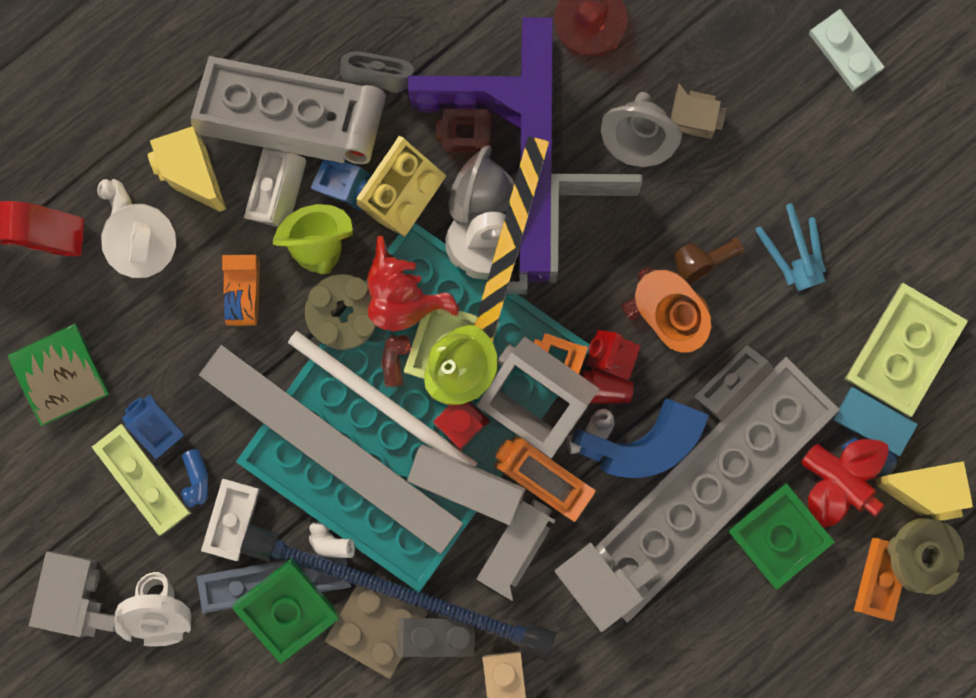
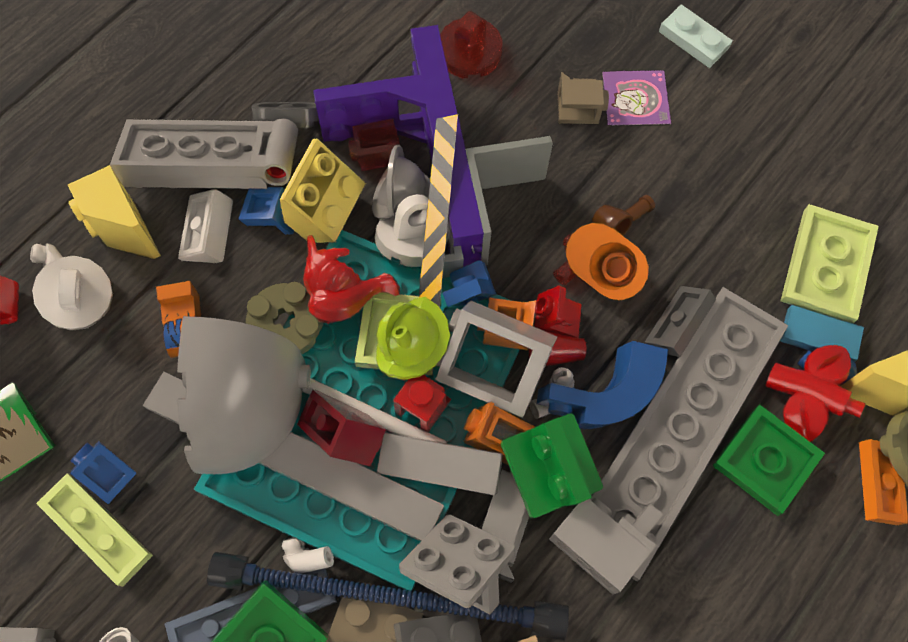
camera: 20 degrees left, 15 degrees down
blue arm [181,449,208,507] -> none
white plate [201,479,260,561] -> none
lime helmet [273,204,353,274] -> none
clear red arm [381,334,411,388] -> none
light grey helmet [601,92,682,167] -> none
dark azure plant [756,203,826,291] -> none
none -> light grey brick [177,316,311,474]
none -> dark red slope [297,389,386,466]
none -> light grey bracket [399,515,515,615]
none -> blue bracket [443,260,496,308]
none -> green bracket [501,413,603,518]
none -> sticker [602,71,671,125]

